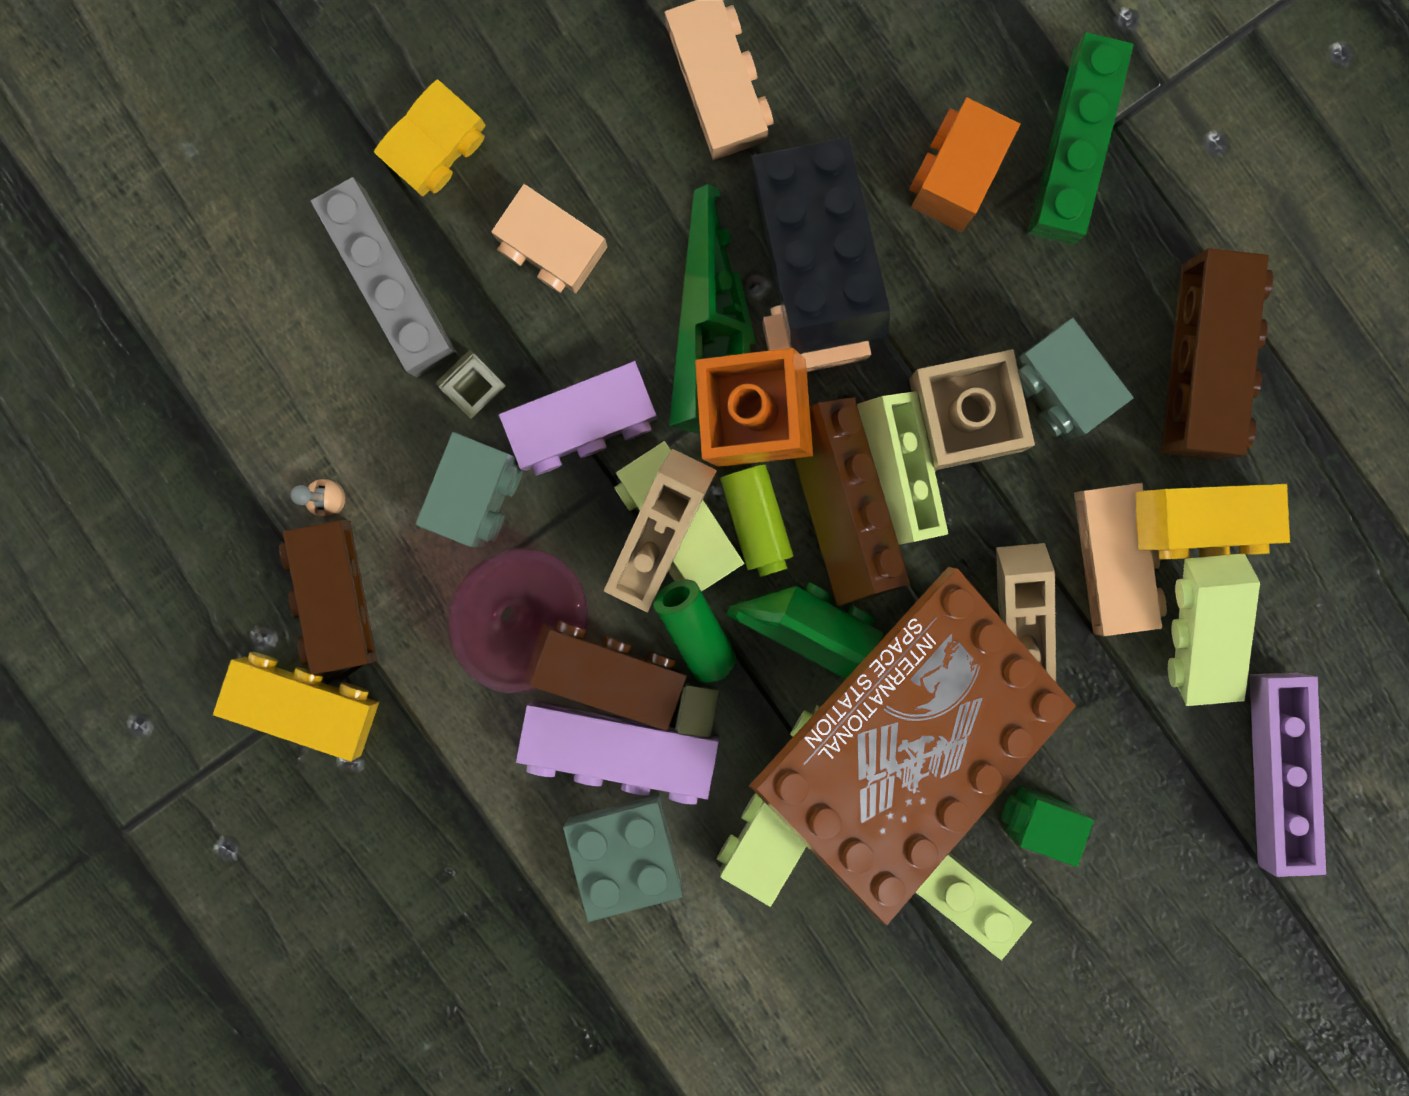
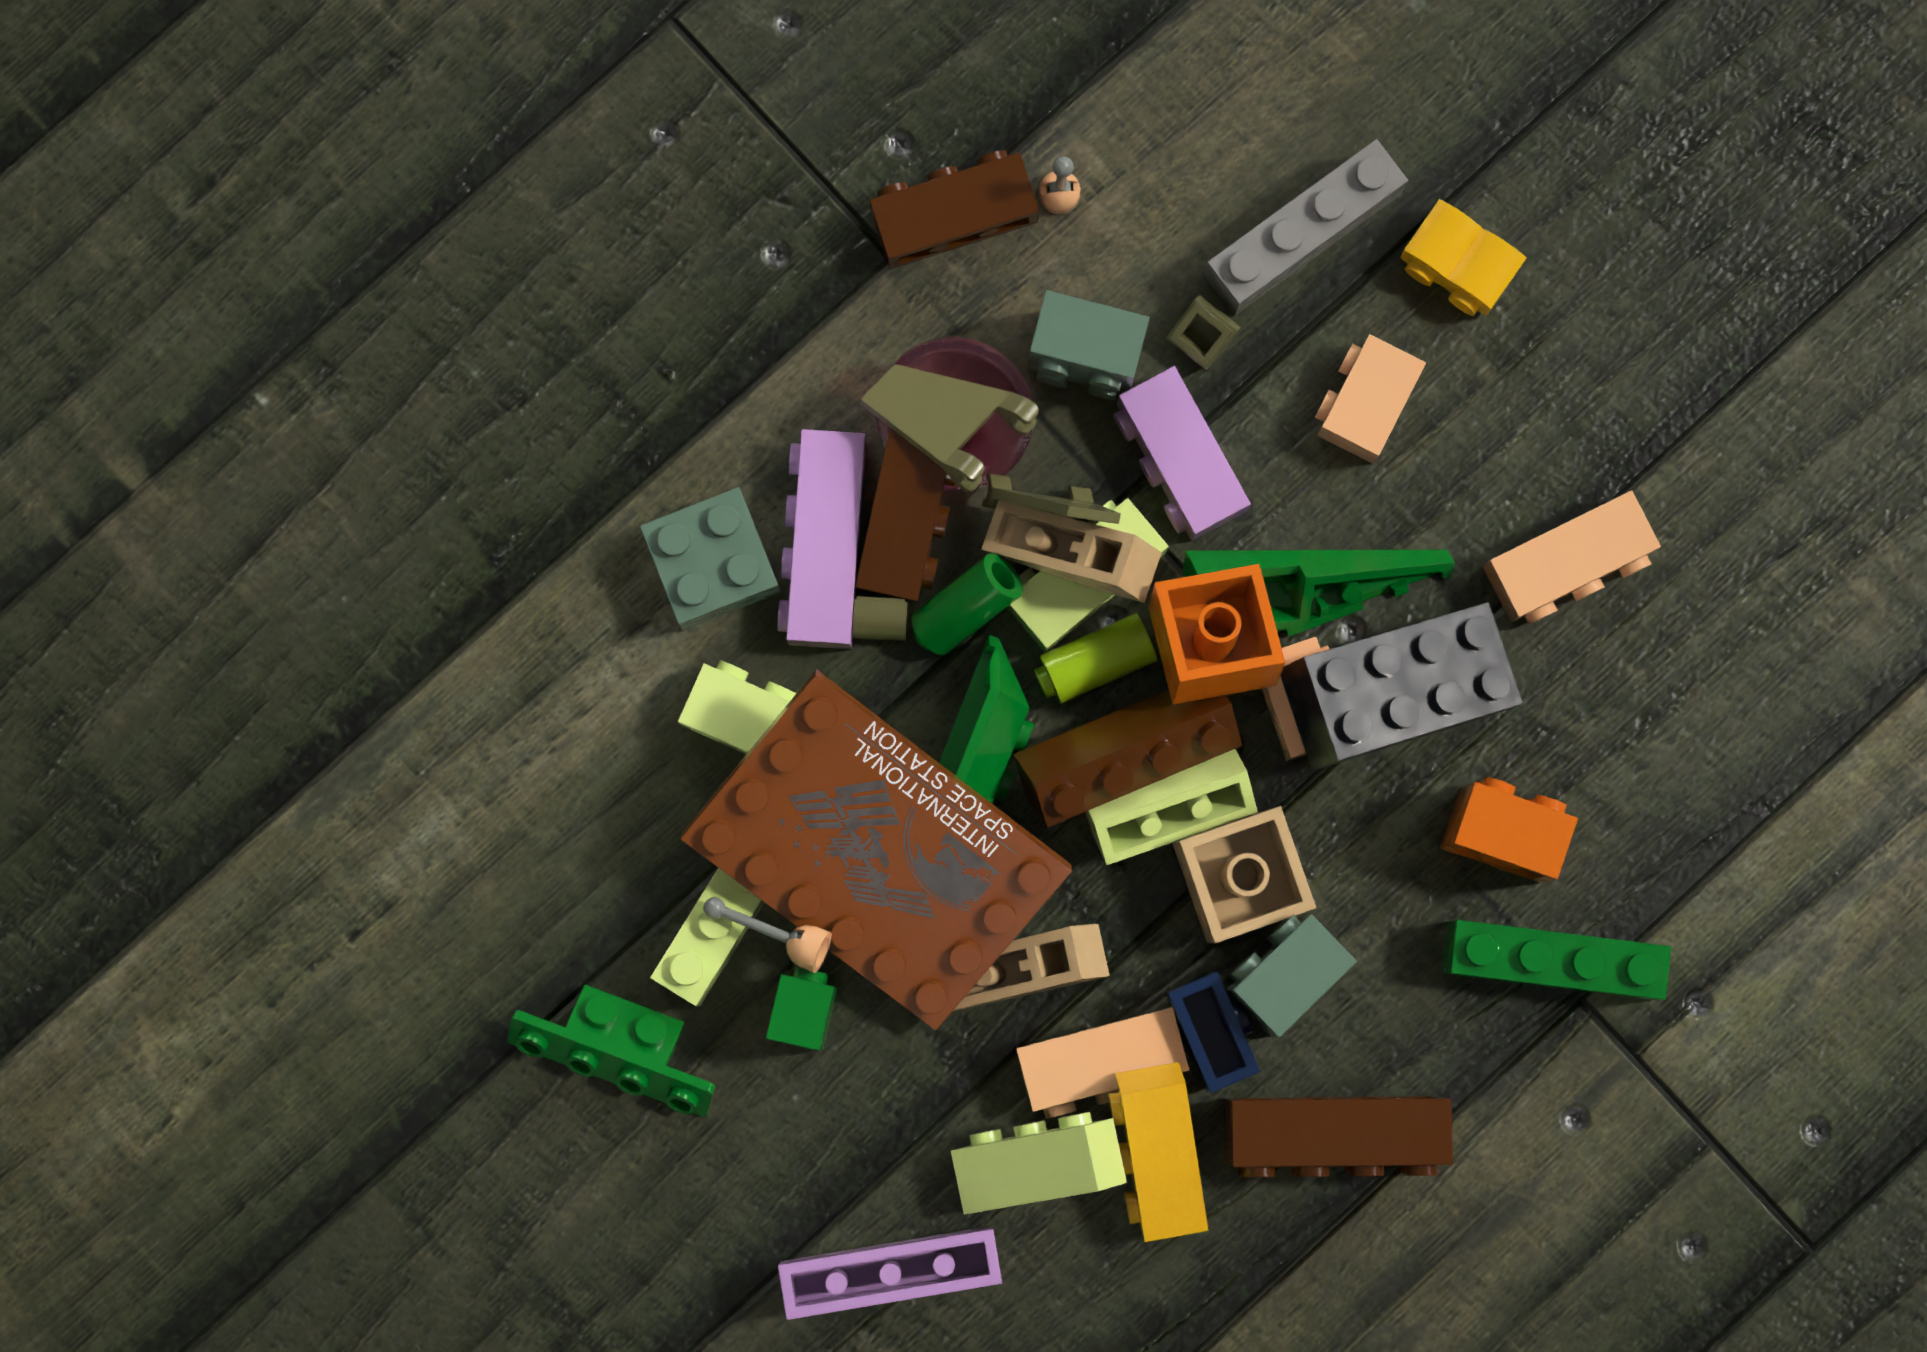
camera: 80 degrees right, 5 degrees down
yellow brick [213,652,379,762] -> none
none -> green bracket [507,985,716,1117]
none -> hinge [704,897,832,973]
none -> olive flag [860,364,1039,493]
none -> olive flag [982,473,1121,524]
none -> dark blue brick [1164,972,1260,1093]

